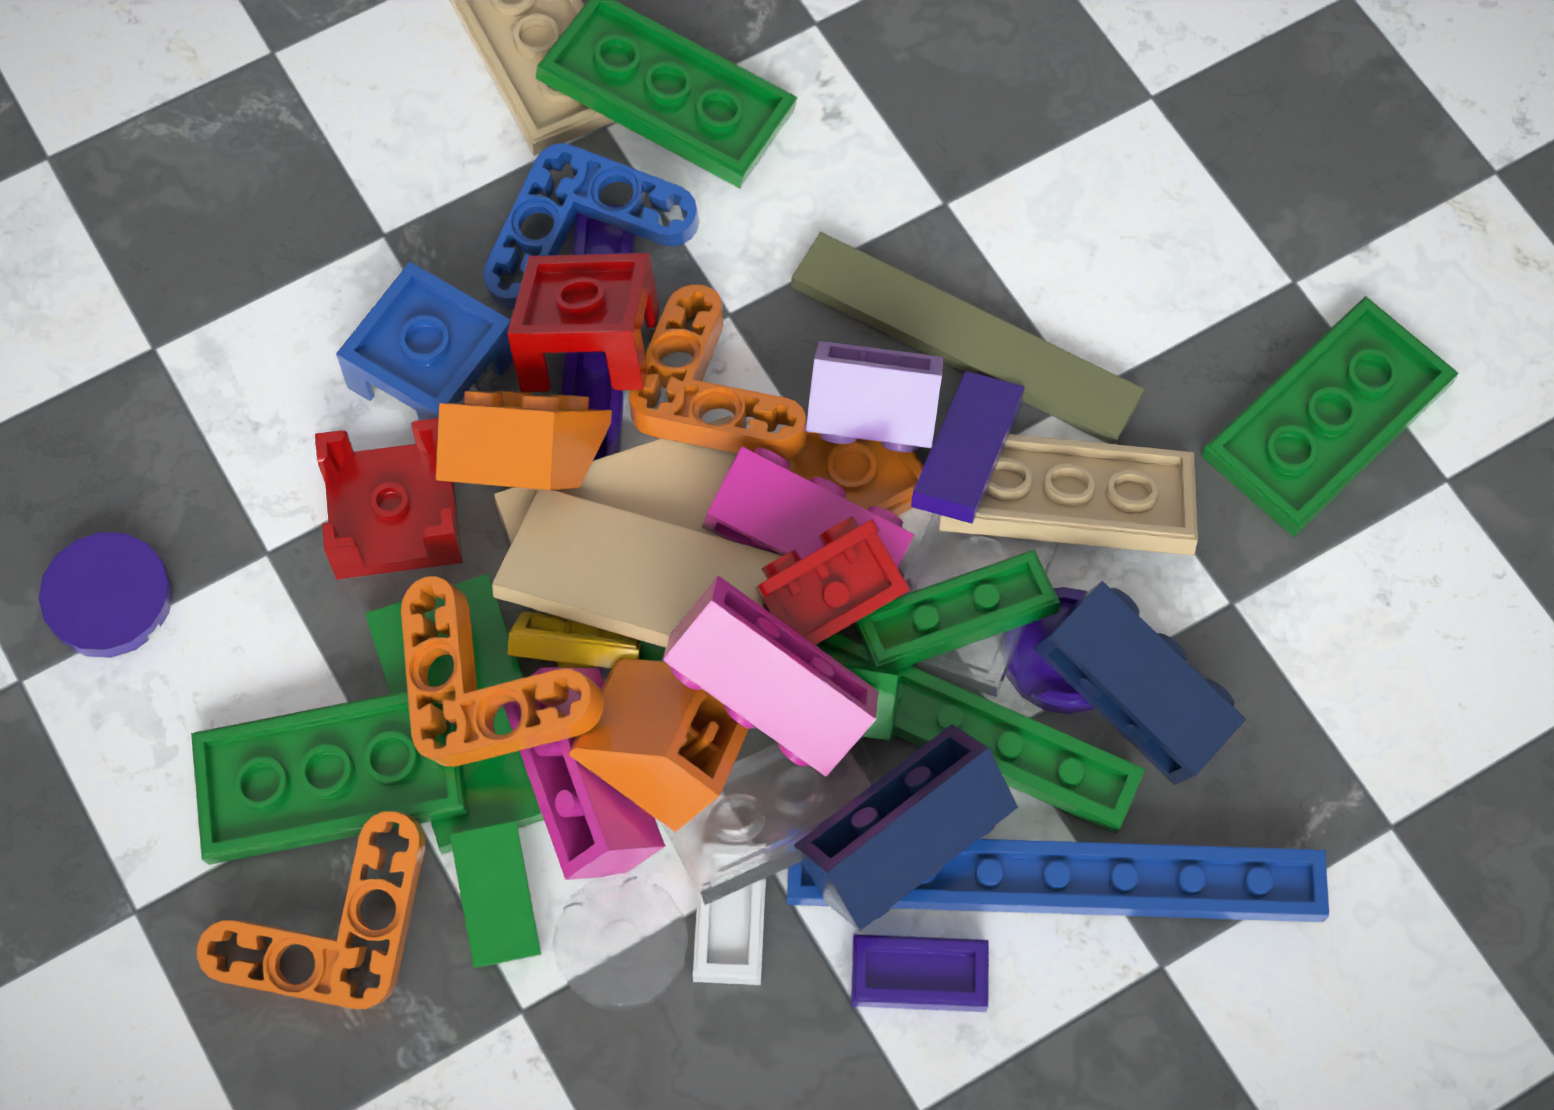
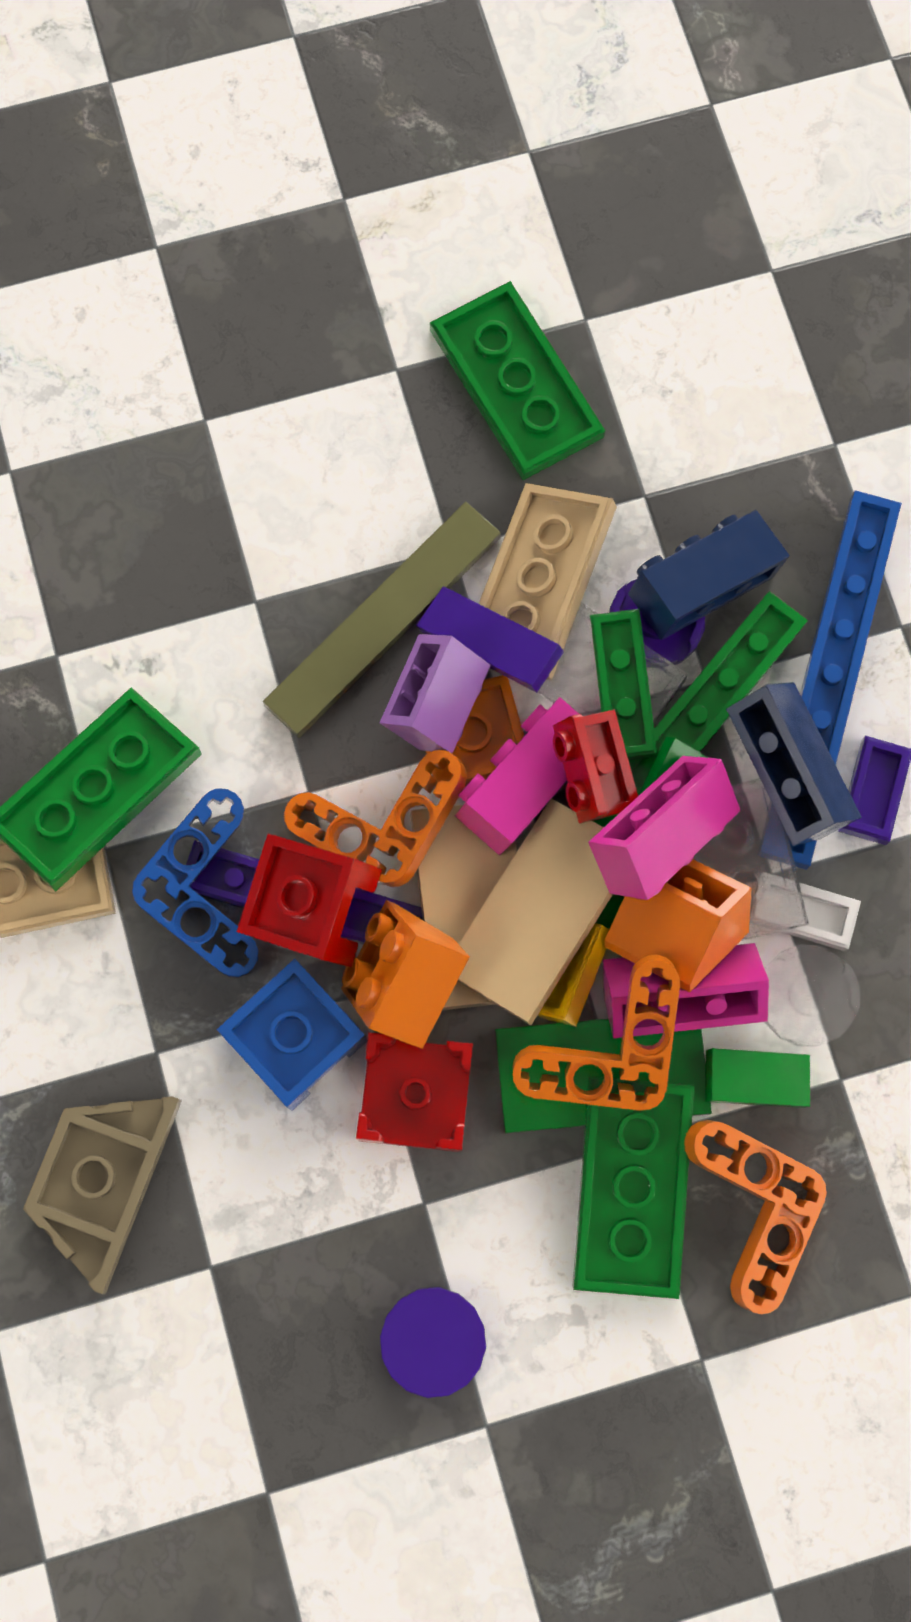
camera: 75 degrees left, 10 degrees up
none -> dark tan wing [23,1096,182,1294]

